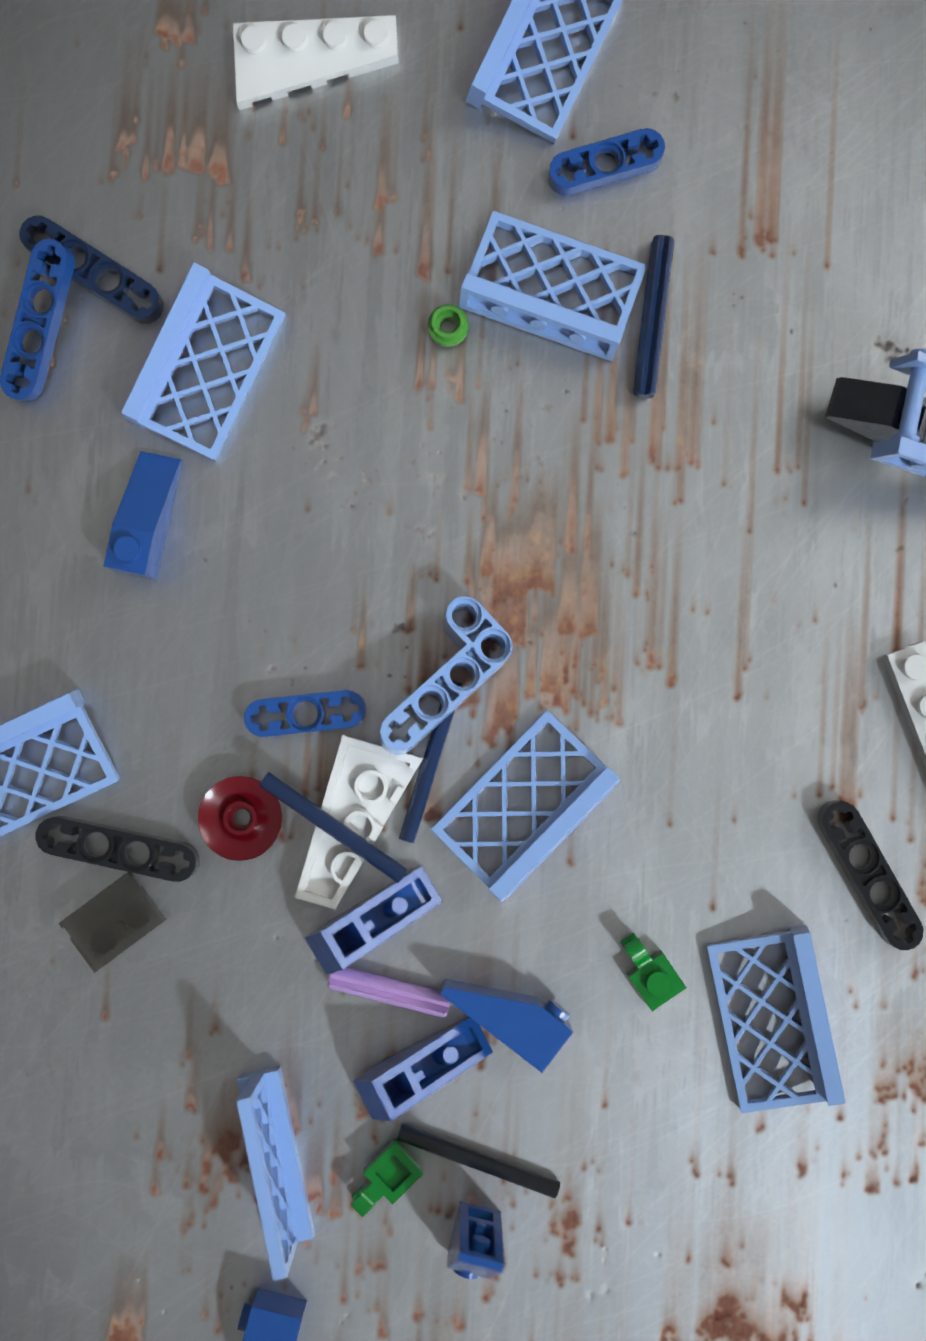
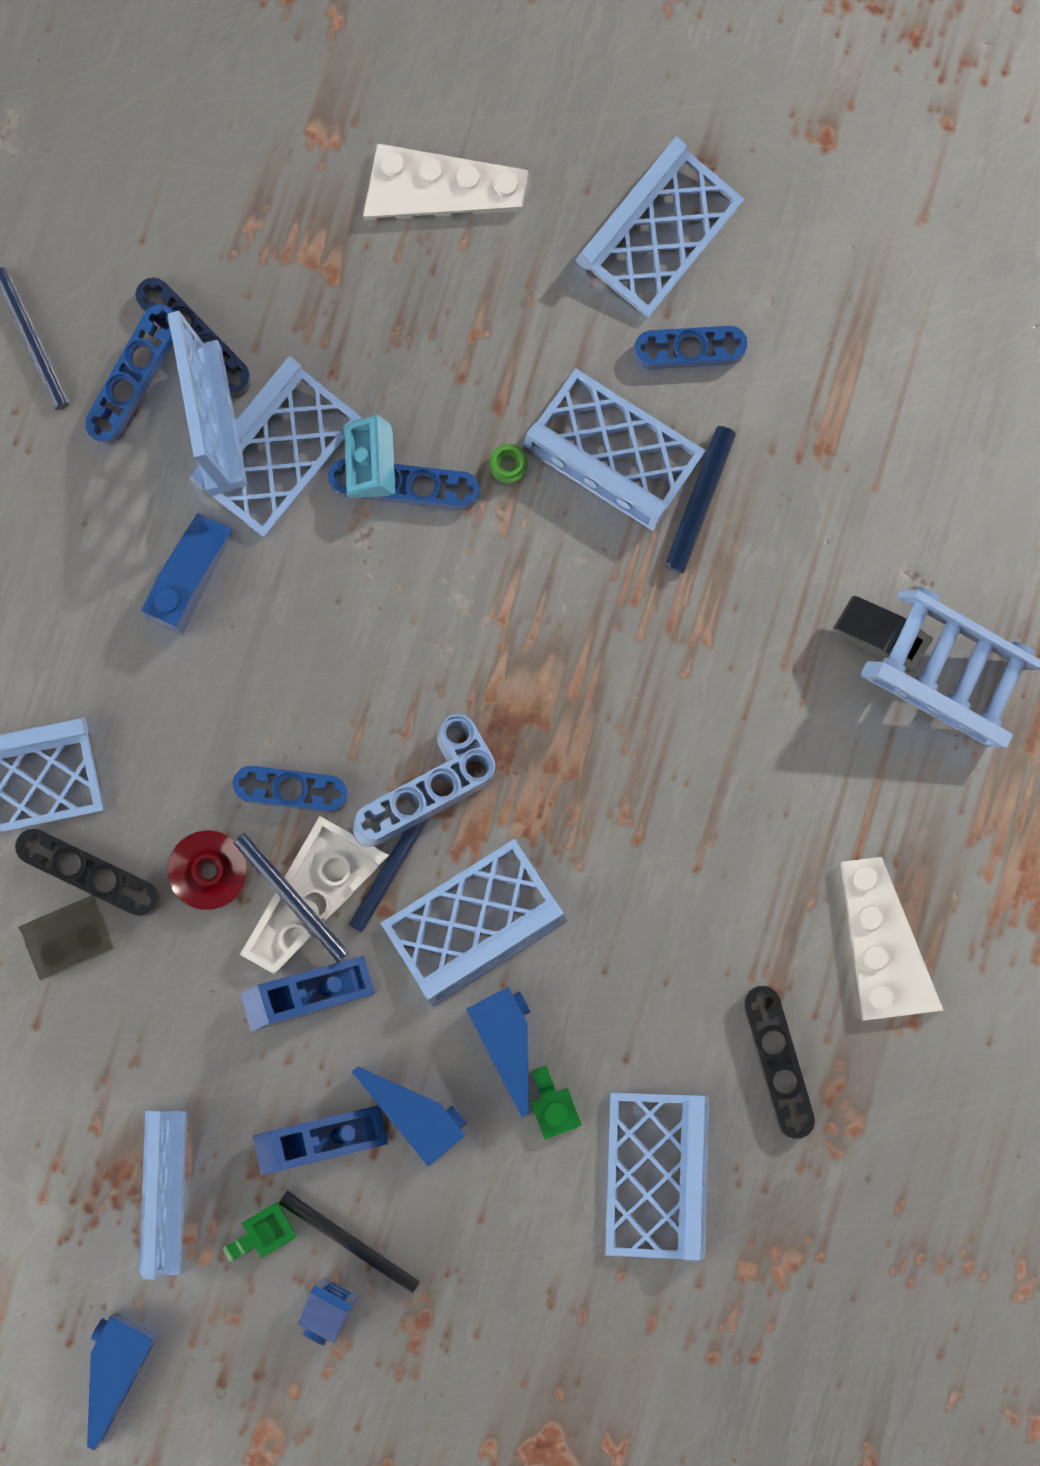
camera: 15 degrees right, 5 degrees down
lavender axle [328,967,450,1018] -> none
none -> light blue fence [168,311,248,496]
none -> blue beam [328,459,480,510]
none -> medium azure slope [344,415,395,498]
none -> blue slope [466,987,531,1117]

